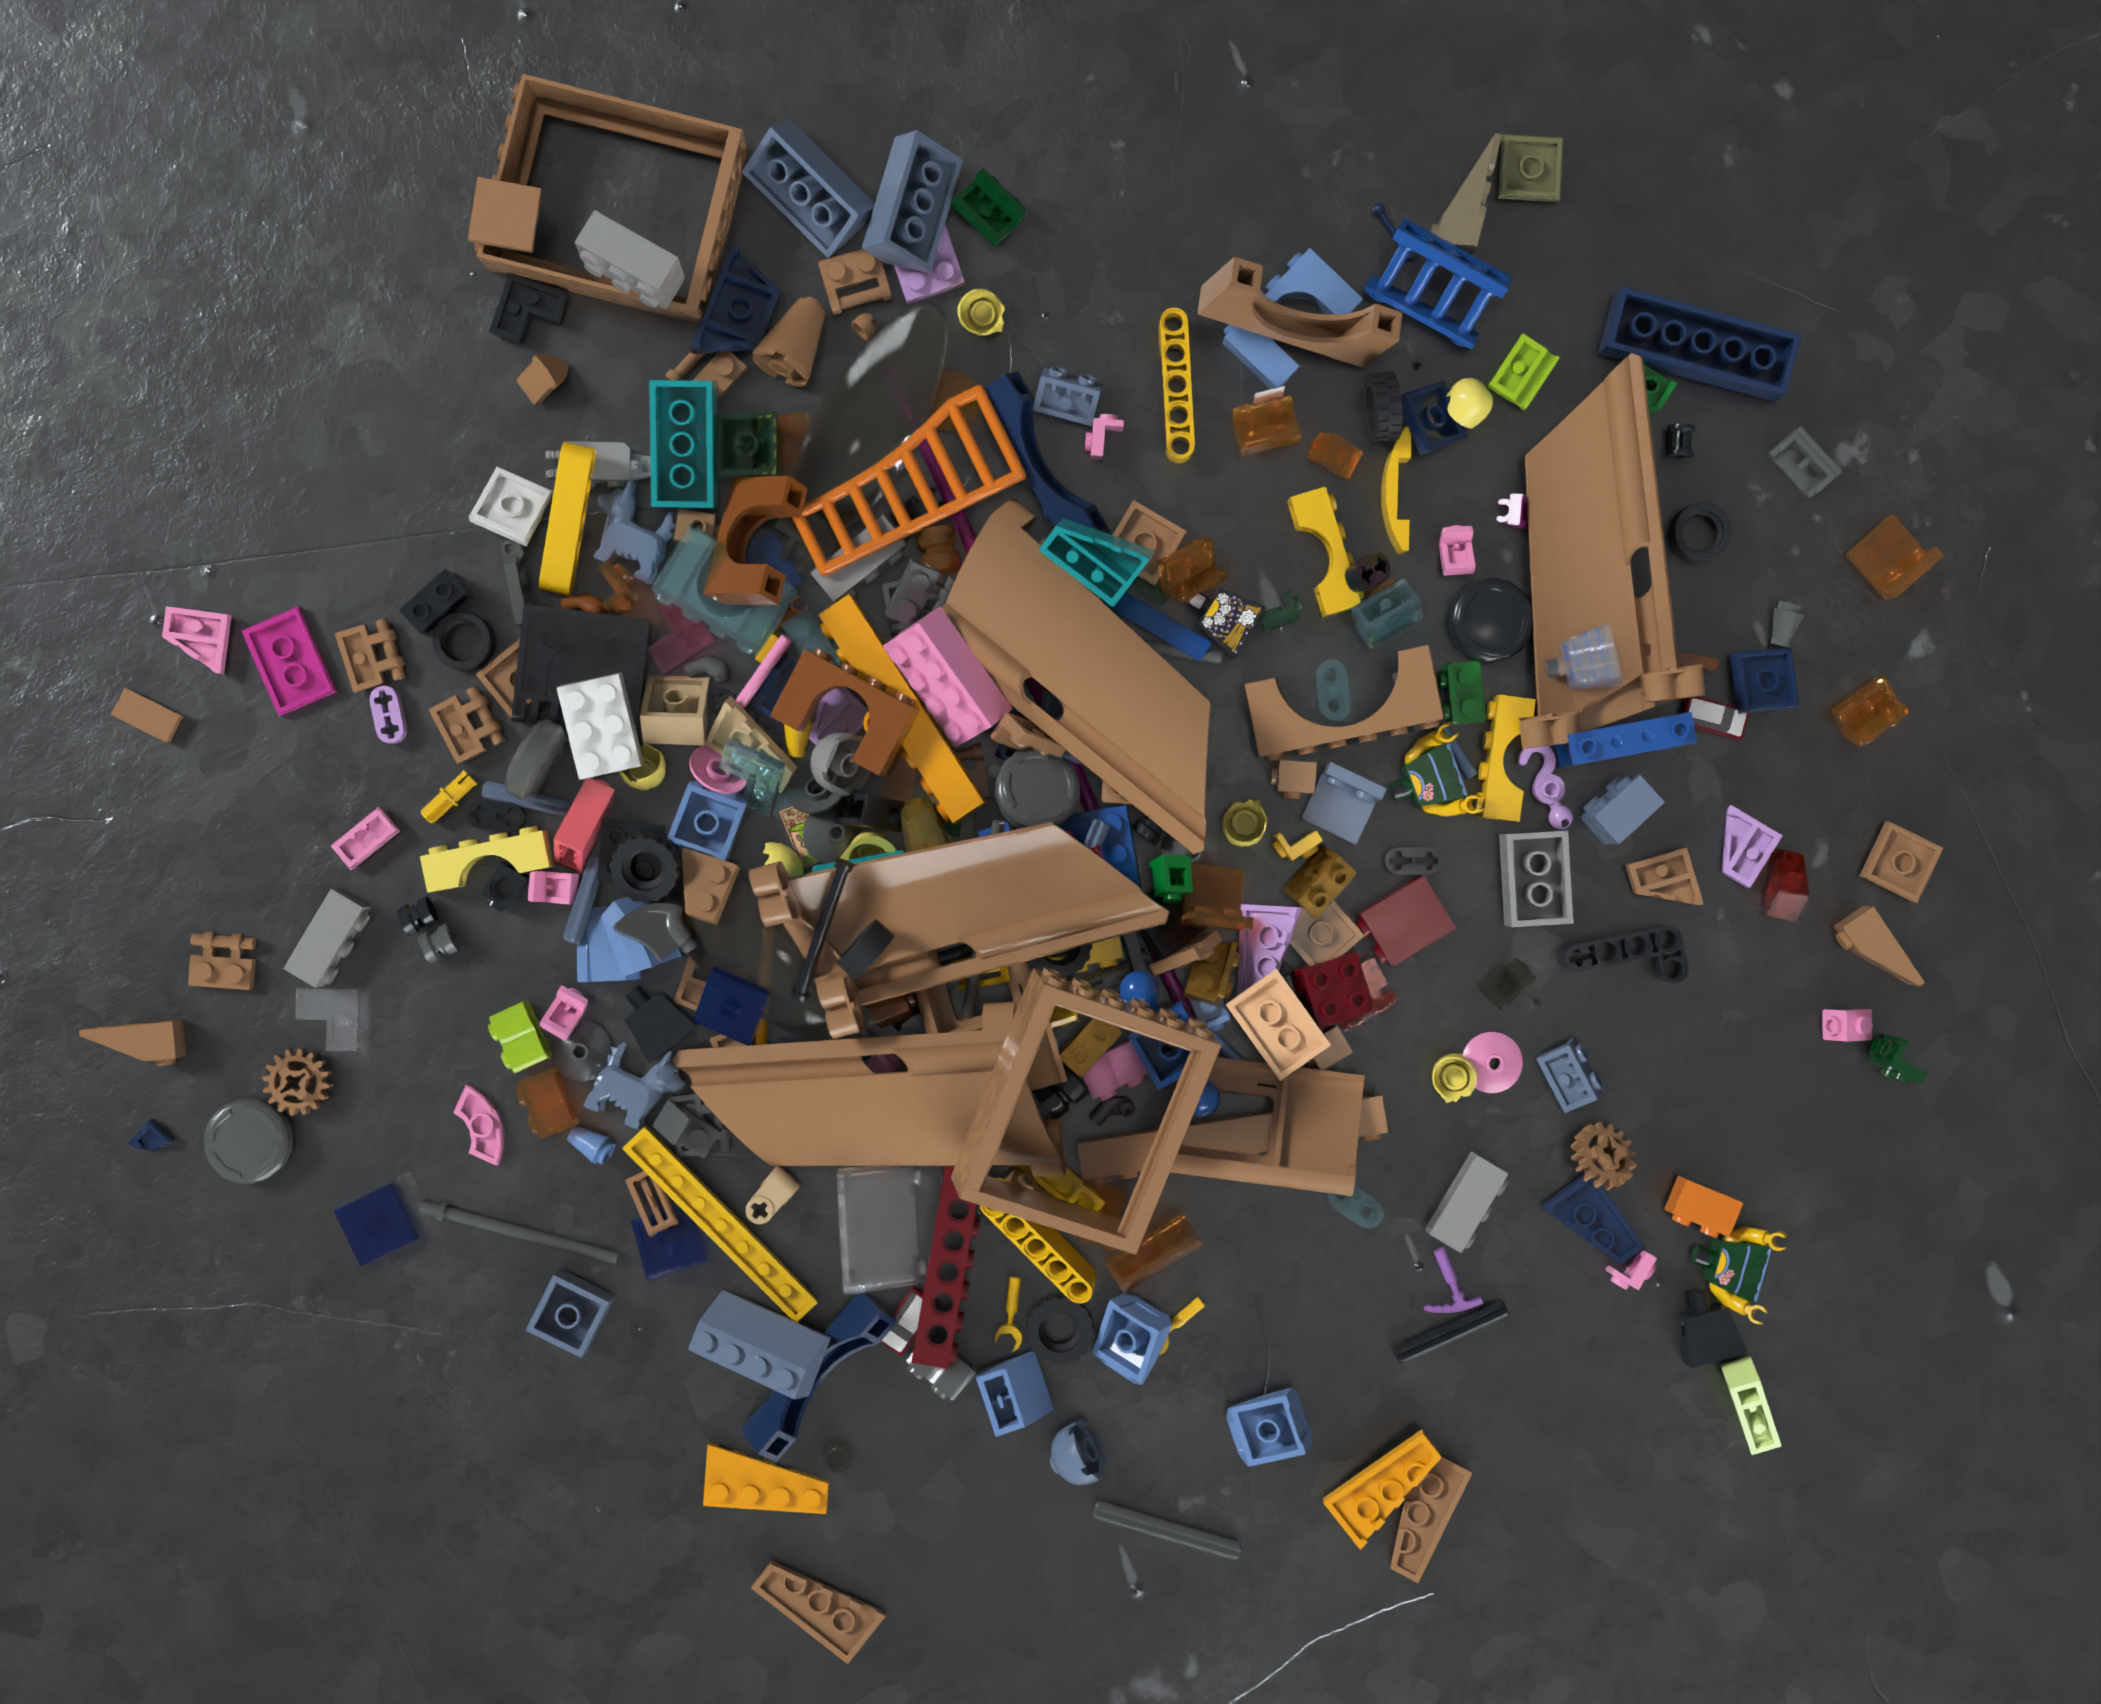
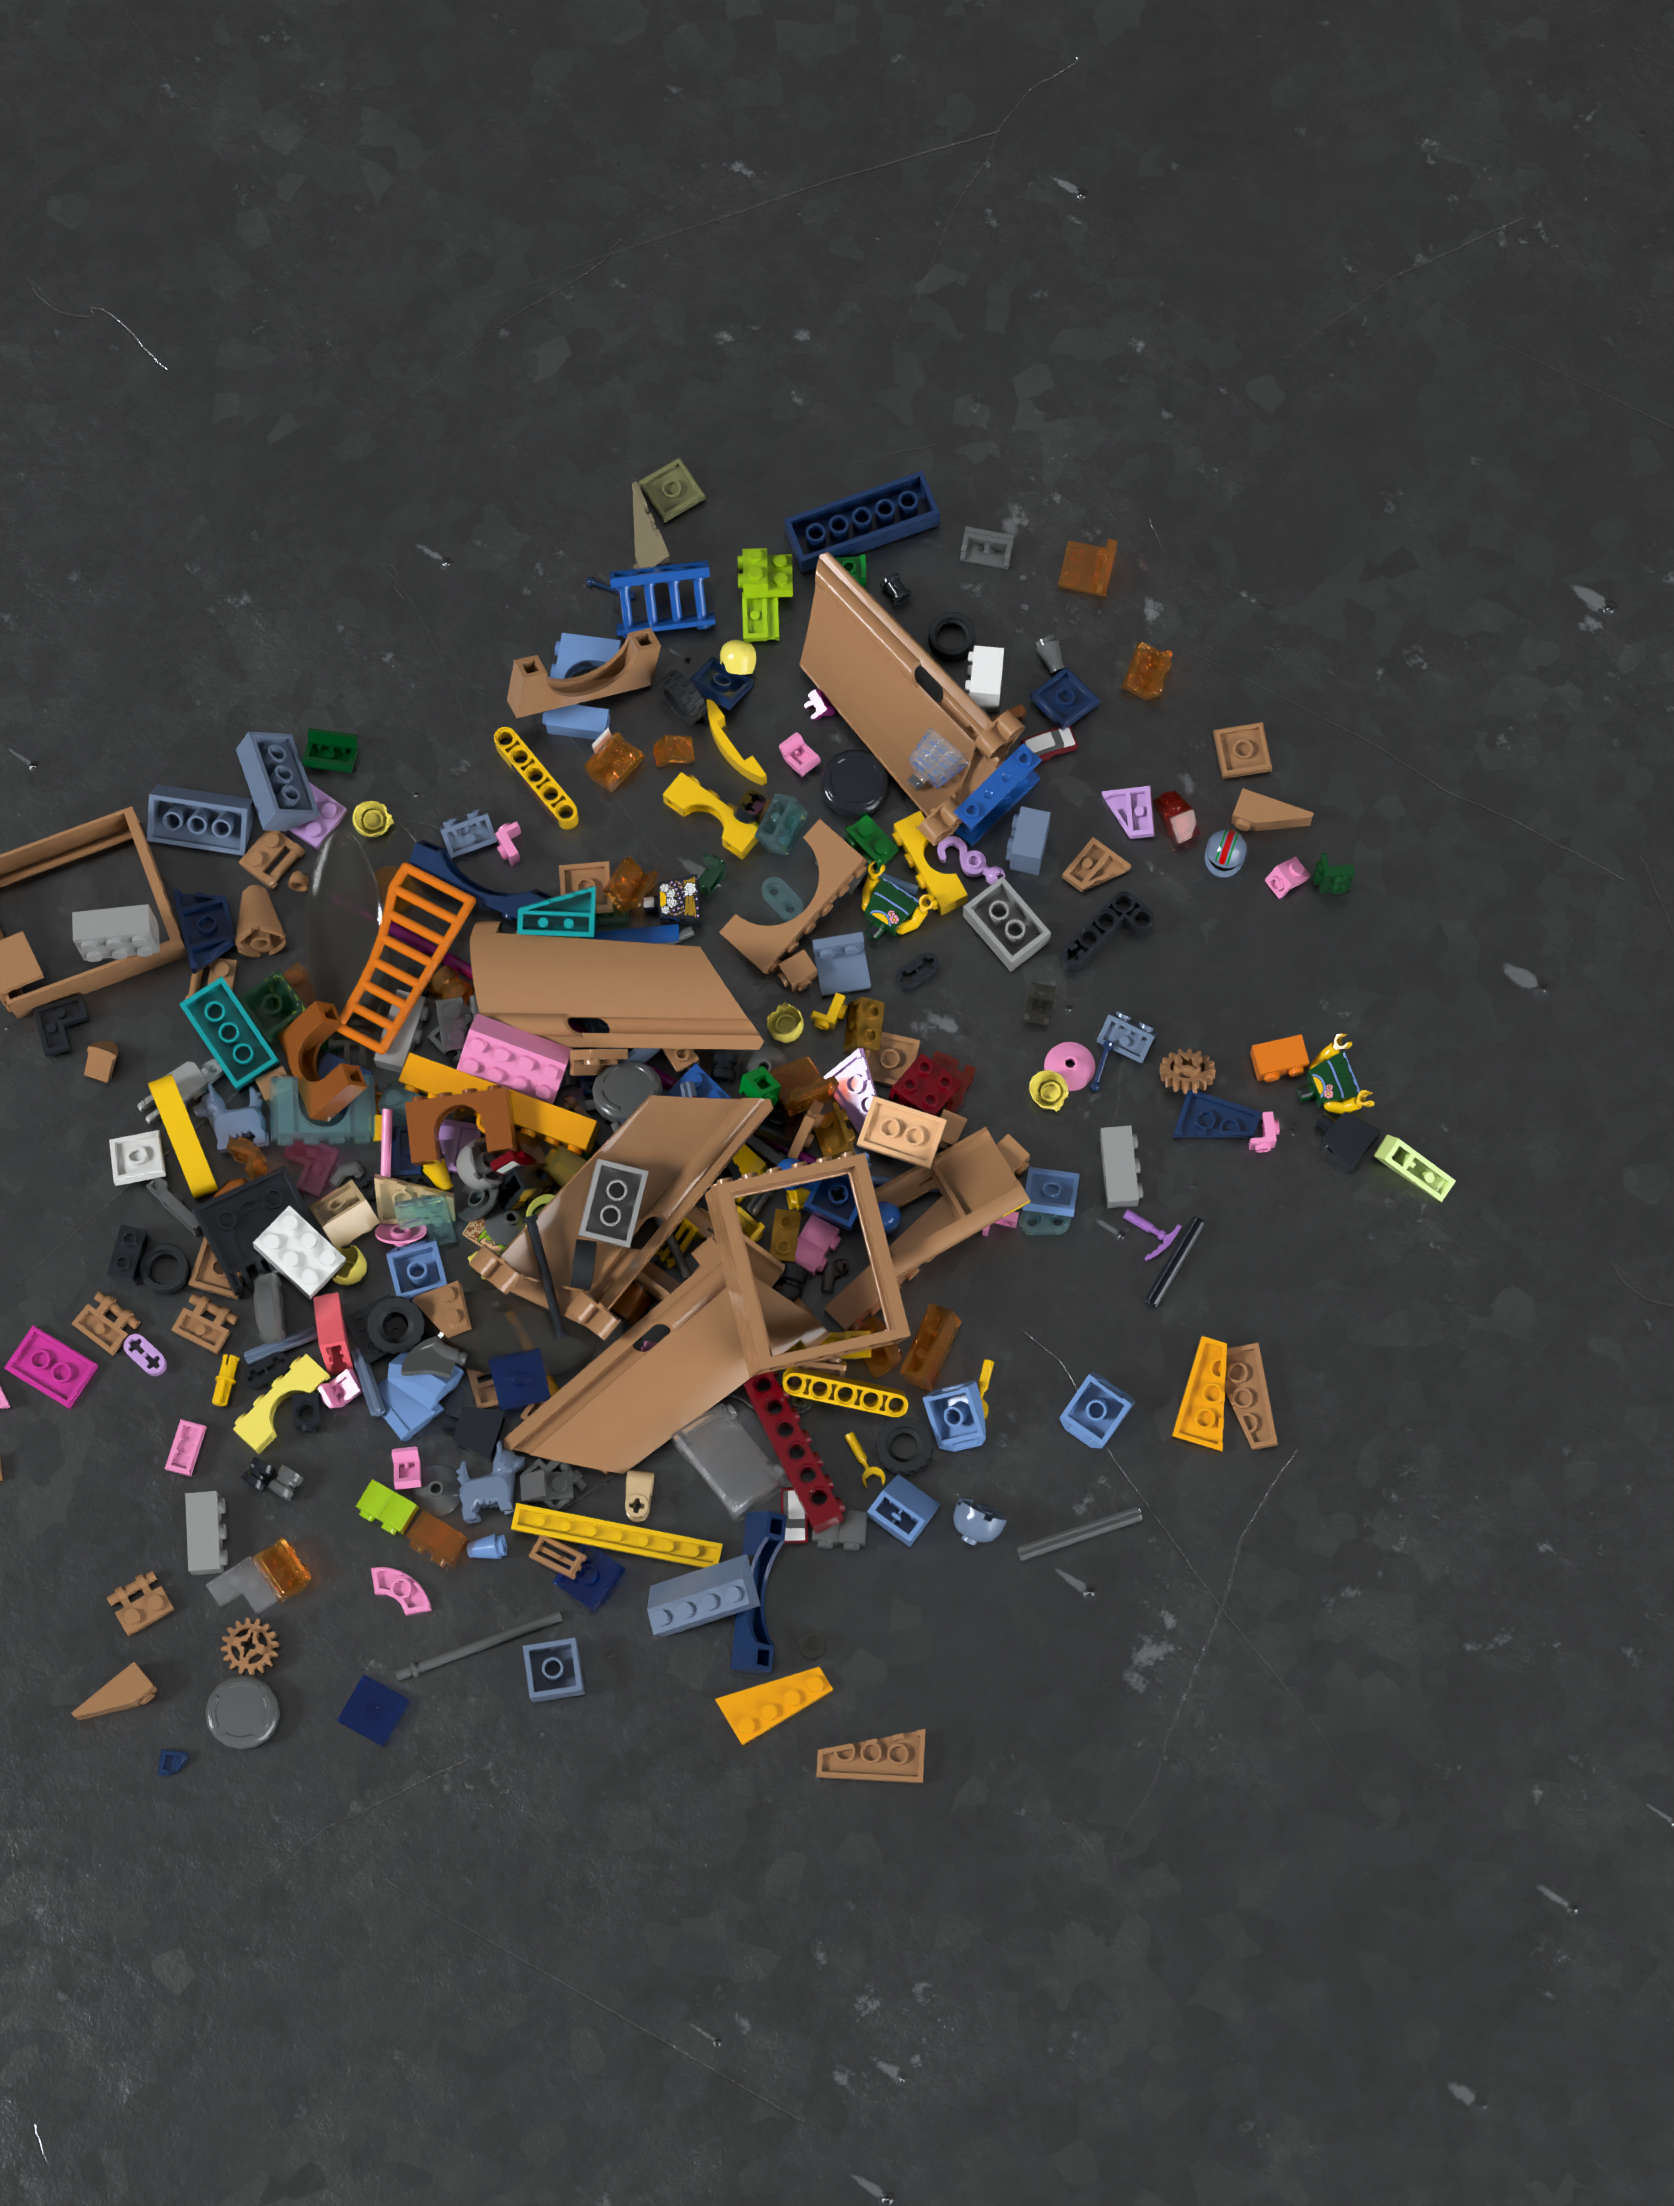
camera: 30 degrees left, 15 degrees down
dark red brick [1356,875,1456,967] -> none
none -> clear orange bracket [251,1537,311,1603]
none -> dark red slope [490,1150,537,1177]
none -> light grey brick [578,1159,649,1249]
none -> lime plate [738,548,793,598]
none -> white container [965,646,1004,713]
none -> medium blue plate [1022,1167,1080,1217]
none -> dark blue hinge [1090,1040,1114,1092]
none -> sand blue helmet [1205,829,1247,878]

